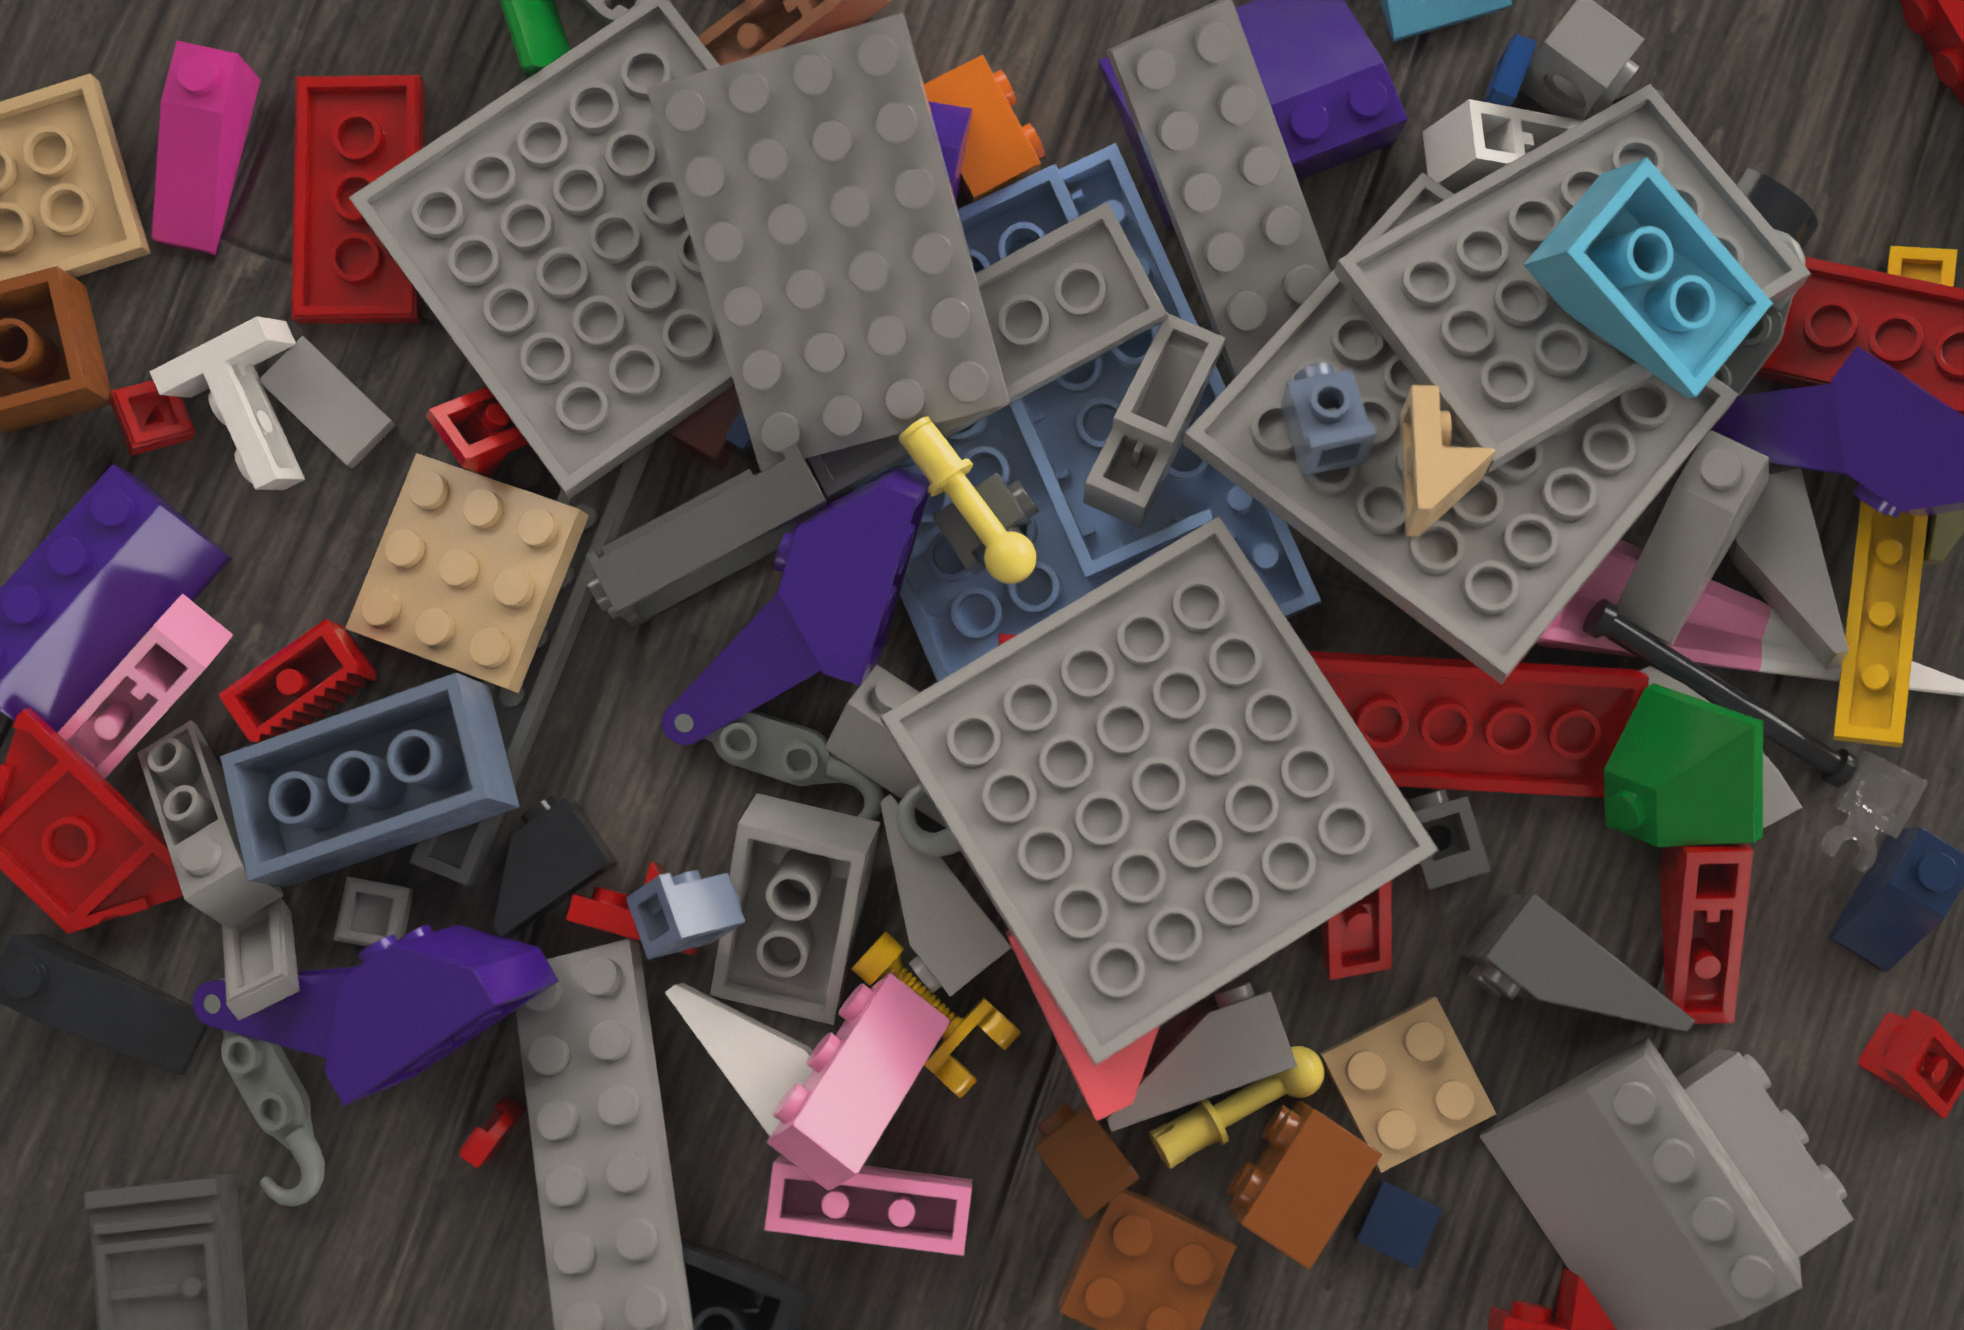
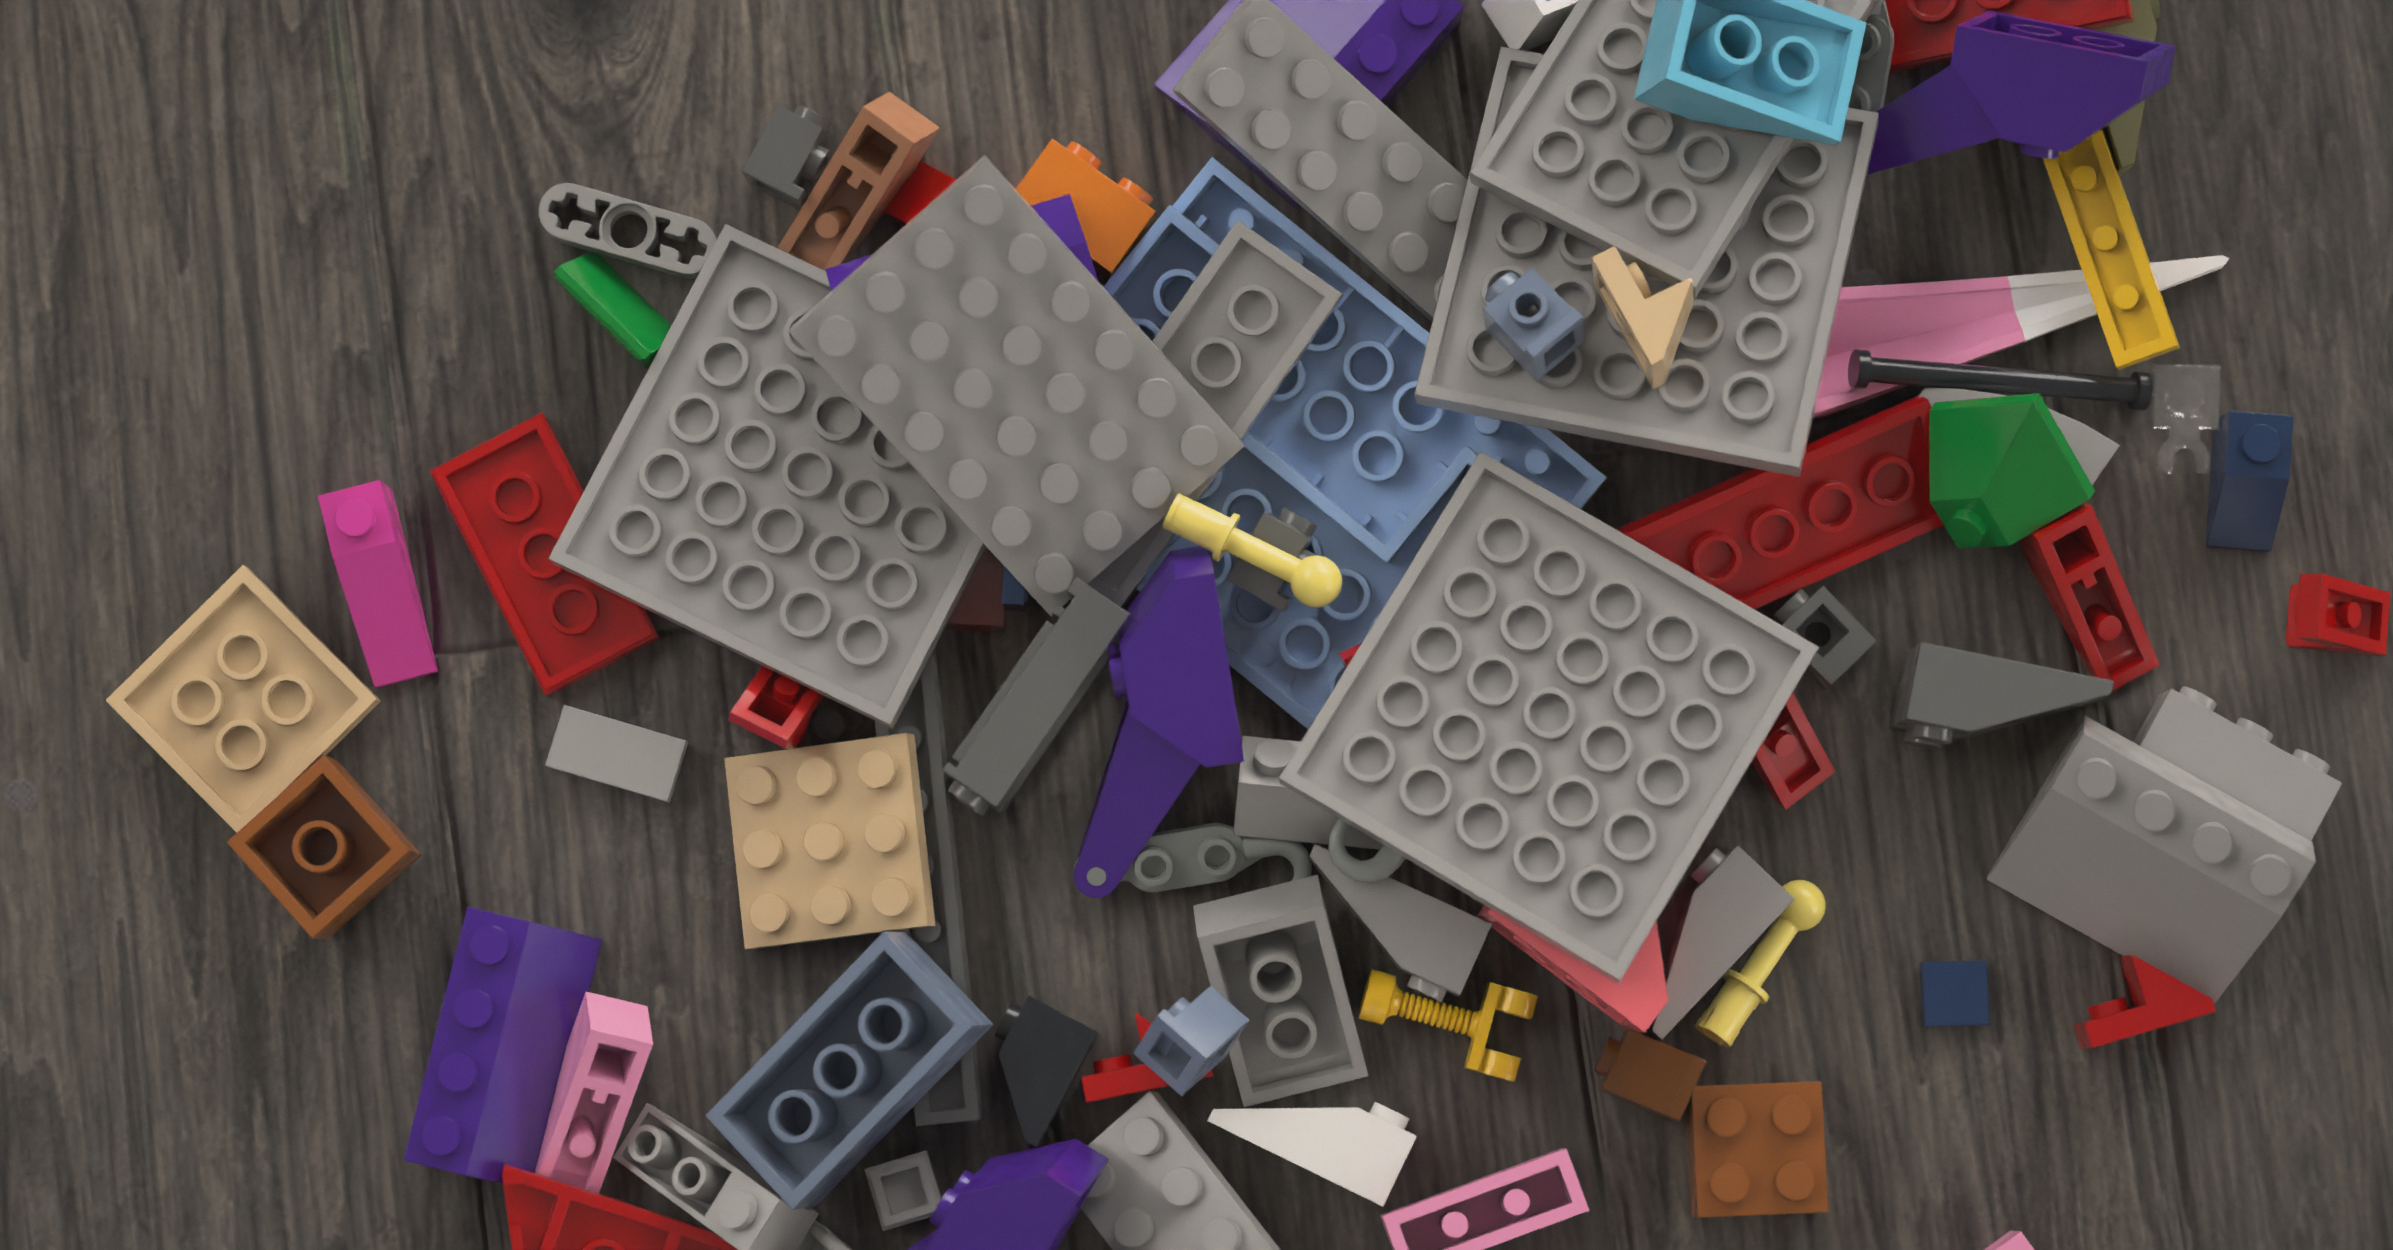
camera: 25 degrees left, 0 degrees up
red tile [108,380,195,456] -> none
white bracket [150,316,305,490] -> none
red brick [219,618,378,743] -> none
bright pink brick [766,973,951,1191] -> none
light grey slope [1083,313,1226,528] -> none
dark orange brick [1226,1098,1383,1270] -> none
tan plate [1318,996,1496,1173] -> none
light grey slope [1616,430,1769,646] -> none
light grey slope [1728,468,1849,670] -> none

